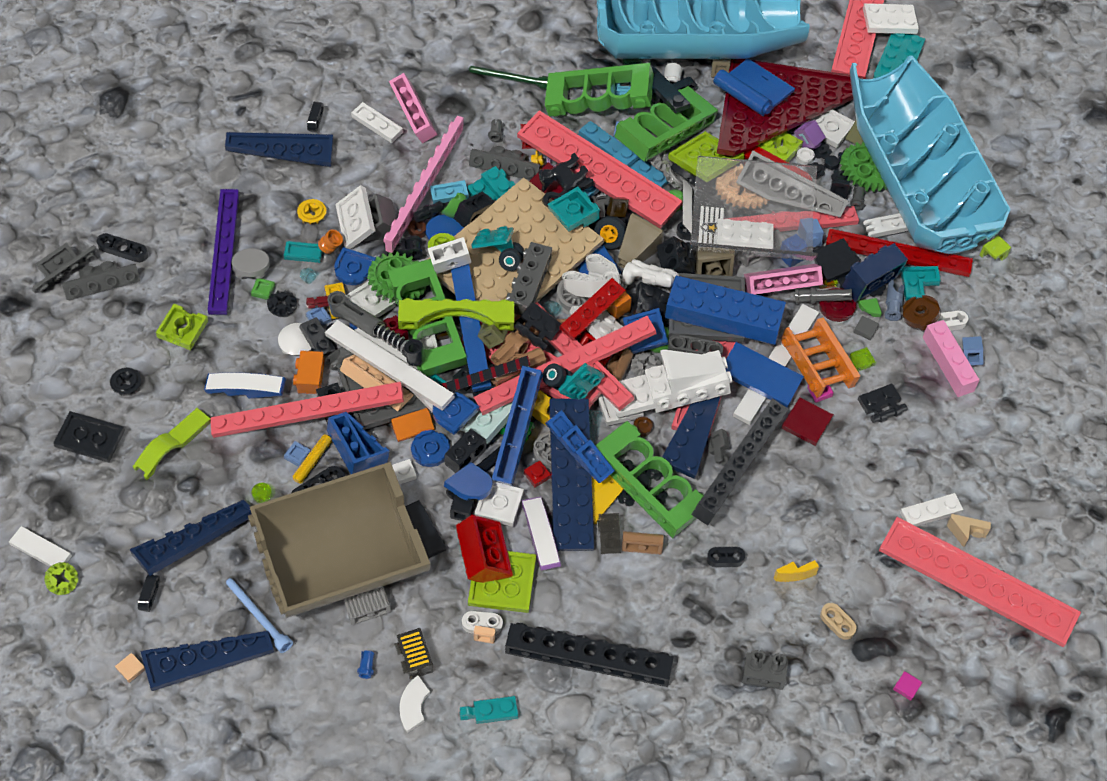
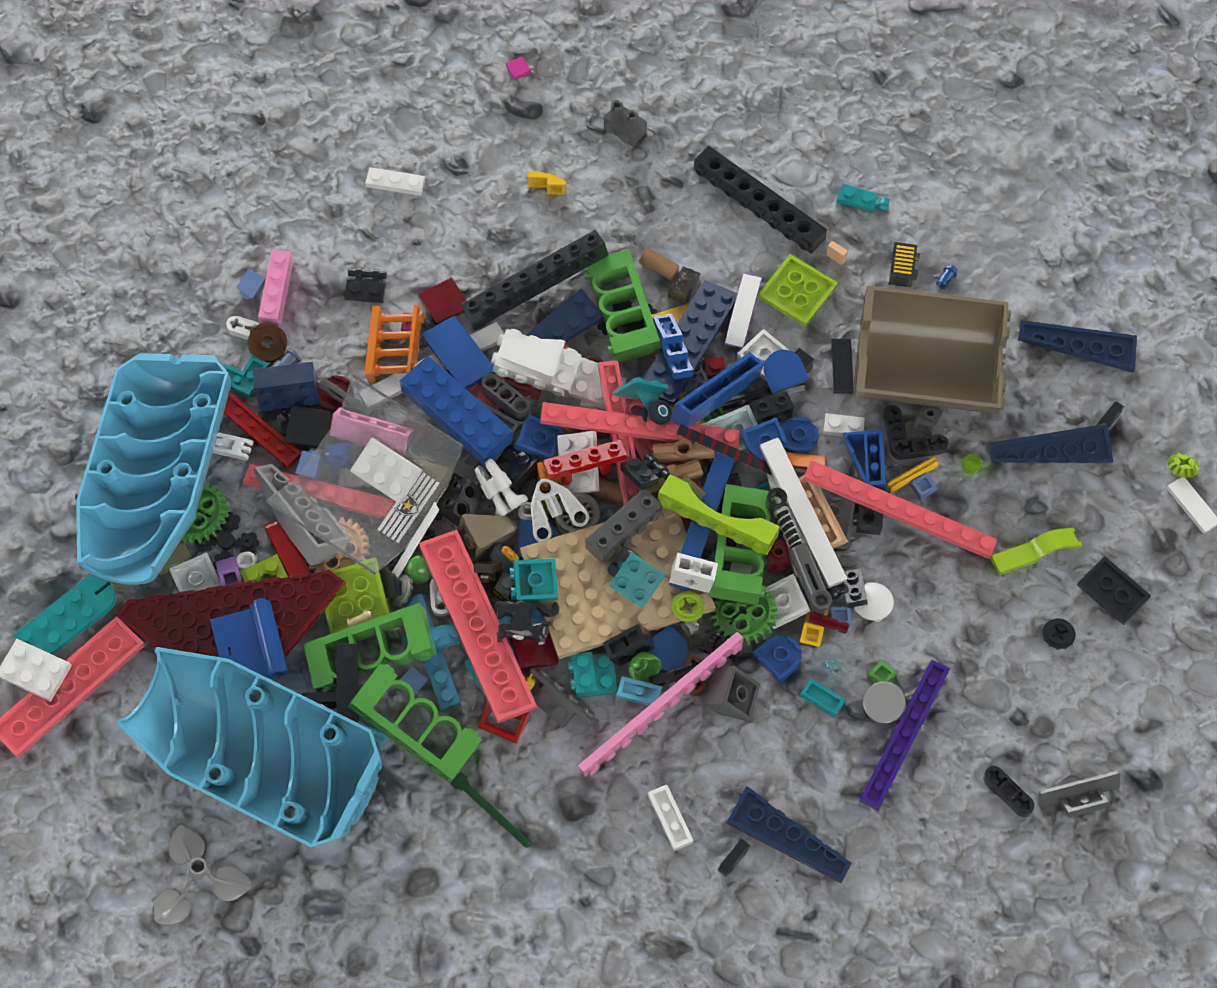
camera: 150 degrees left, 5 degrees up
dark grey bracket [62,261,140,300] -> none
light nougat tile [115,653,145,683] -> none
lime brick [156,304,208,350] -> none
white slope [204,372,286,399] -> none
light blue piece [226,578,293,653] -> none
black gear [267,289,297,317] -> none
orange brick [293,351,325,394] -> none
yellow gear [297,199,327,225] -> none
orange wheel [318,229,343,254] -> none
white plate [335,185,375,249] -> none
bright pink brick [389,73,437,143] -> none
white tile [400,676,430,733] -> none
red slope [456,515,513,583] -> none
white plate [462,611,503,635] -> none
dark grey pin [488,119,502,142] -> none
black beam [707,547,746,568] -> none
tan plate [820,603,856,640] -> none
black tile [829,178,850,200] -> none
clear neon green tile [849,347,876,372] -> none
dark grey pin [850,186,865,210] -> none
dark grey tile [853,316,879,340] -> none
coral plate [879,517,1081,647] -> none
tan slope [947,514,991,547] -> none
none -> tan pin [347,610,374,628]

